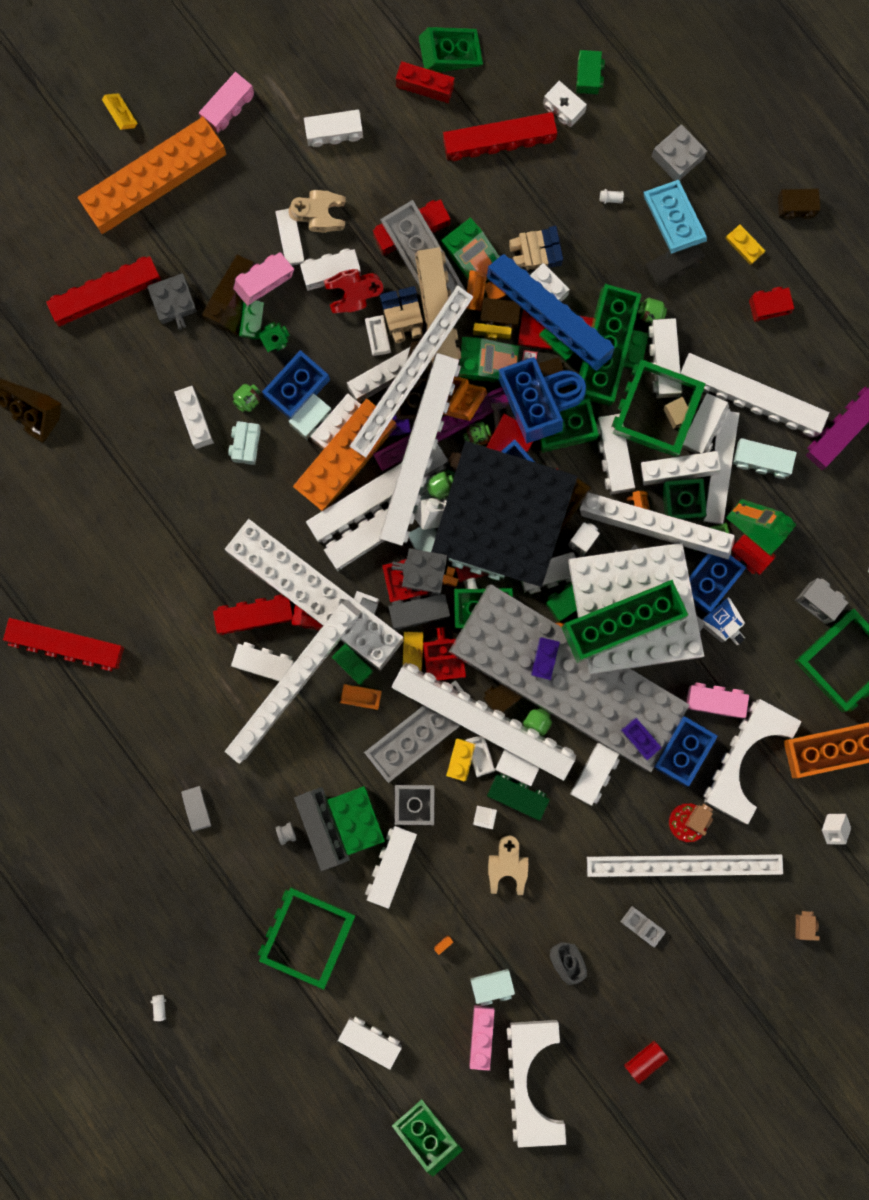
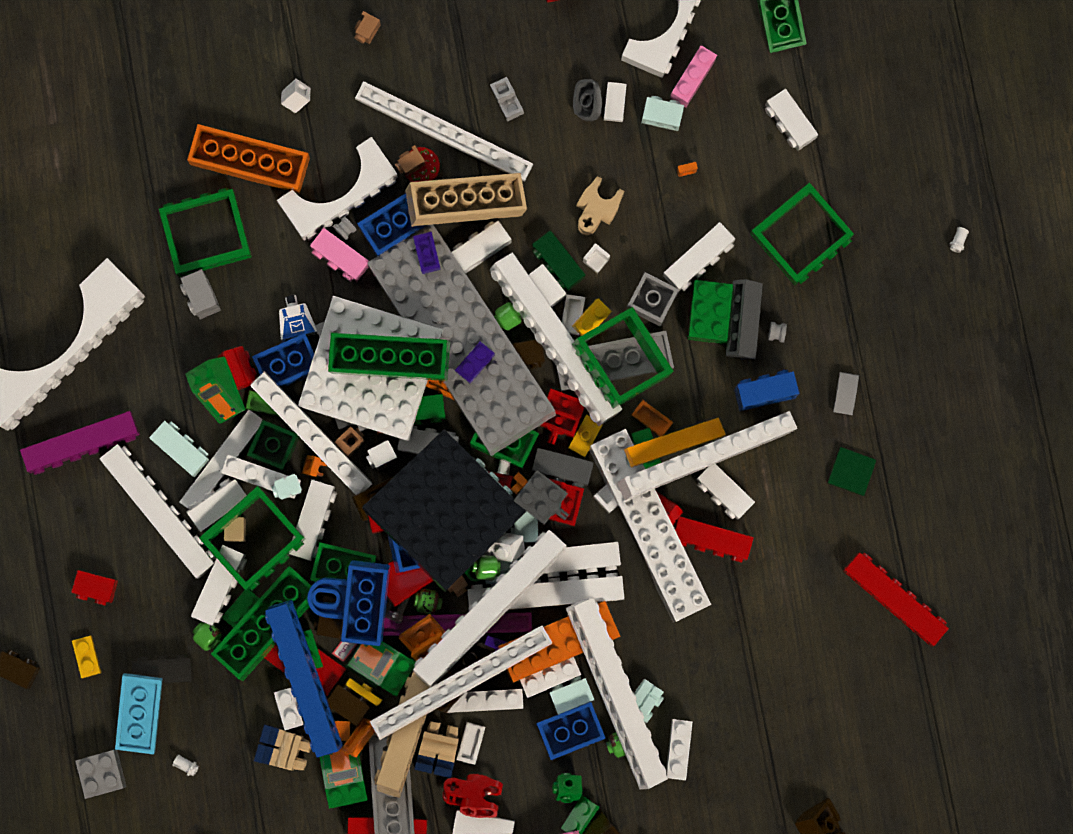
camera: 155 degrees left, 0 degrees up
none -> light aqua brick [271,474,302,500]
none -> light grey wheel [333,216,357,240]
none -> medium nougat brick [334,426,365,458]
none -> tan brick [405,173,527,226]
none -> white brick [566,598,668,789]
none -> green window [572,307,674,409]
none -> white tile [604,82,627,122]
none -> light orange tile [624,418,726,468]
none -> blue brick [734,370,799,411]
none -> dark green tile [827,447,876,496]

